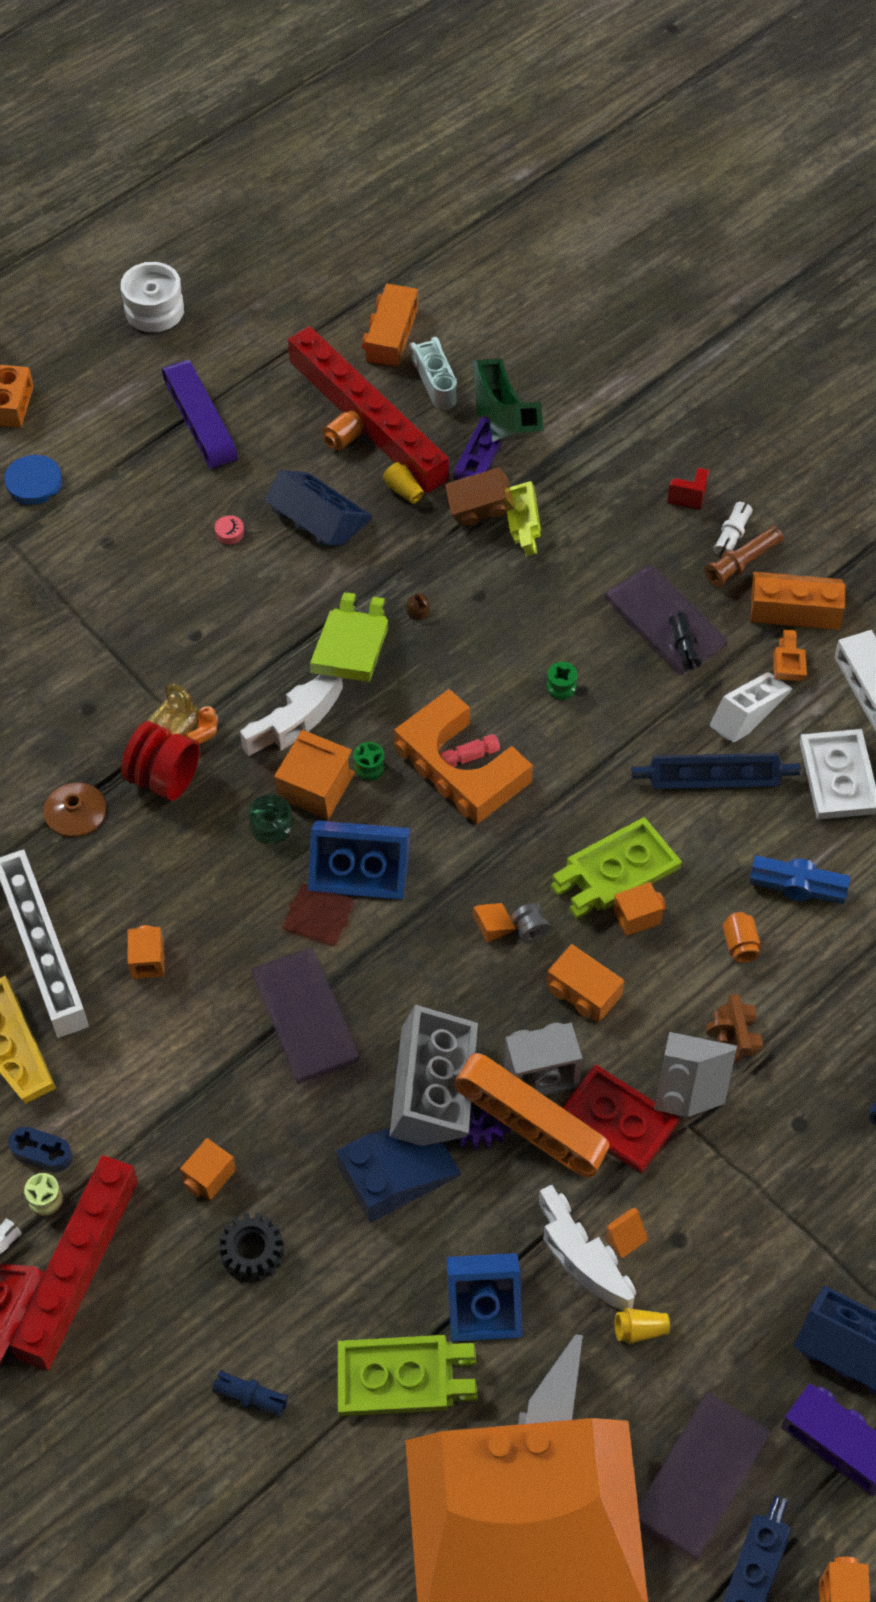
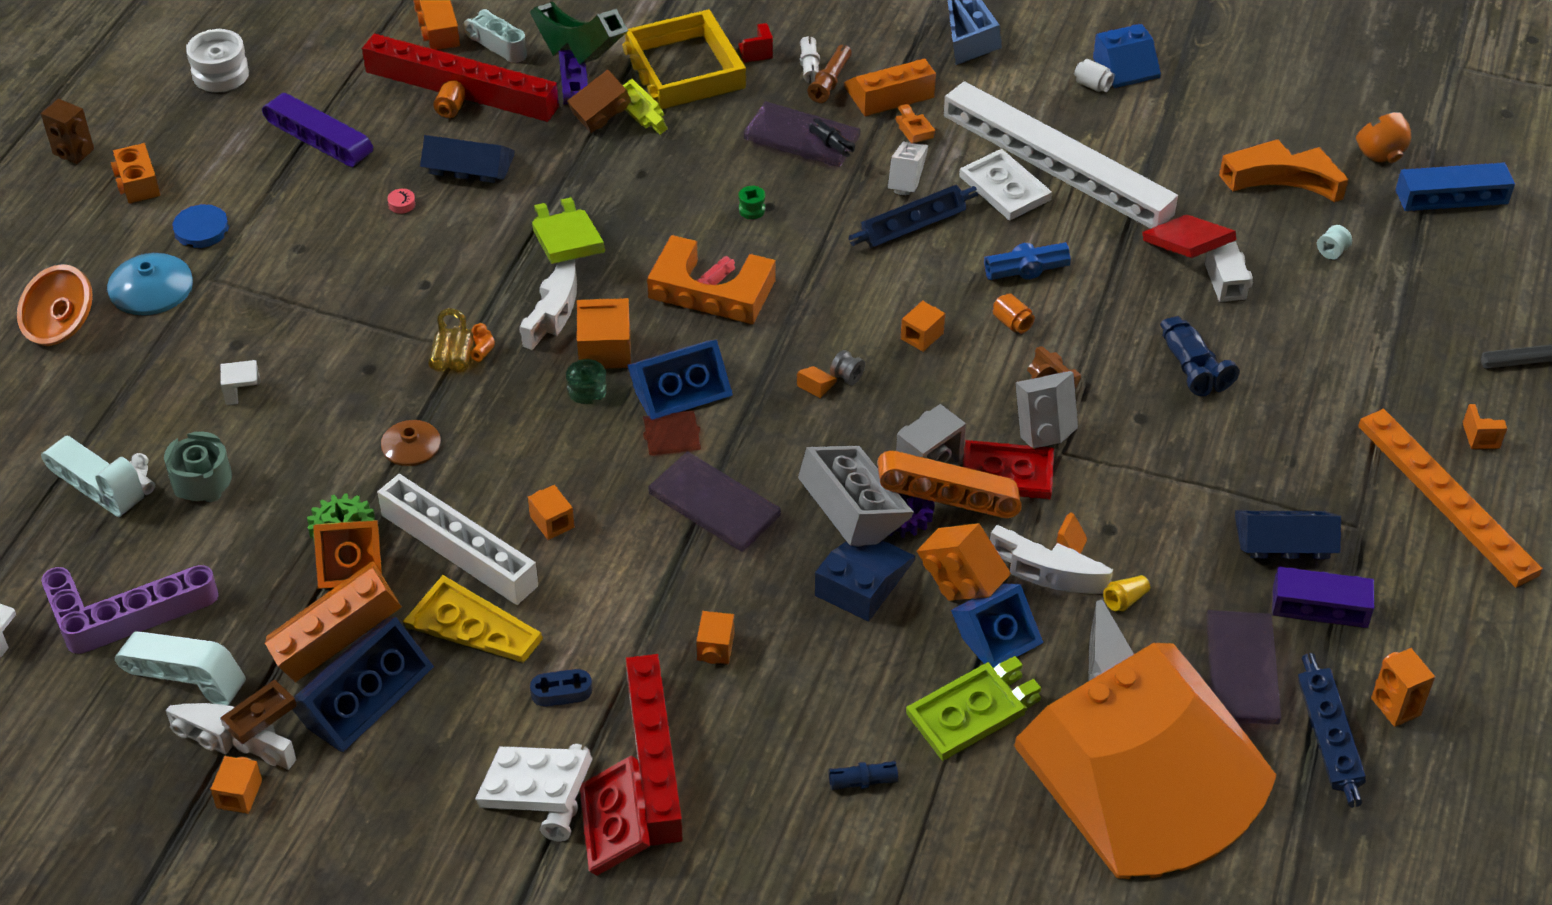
camera: 30 degrees left, 10 degrees down
yellowish green wheel [24,1173,63,1216] -> none
red wheel [121,721,200,801] -> none
black tyre [219,1213,284,1283] -> none
green wheel [353,742,385,781] -> none
yellow cone [383,462,424,504] -> none
reddish brown hinge [406,594,430,620] -> none
orange brick [546,944,625,1023] -> none
lime tile [550,817,682,919] -> none
none -> yellow window [622,9,746,109]
none -> orange brick [916,523,1011,601]

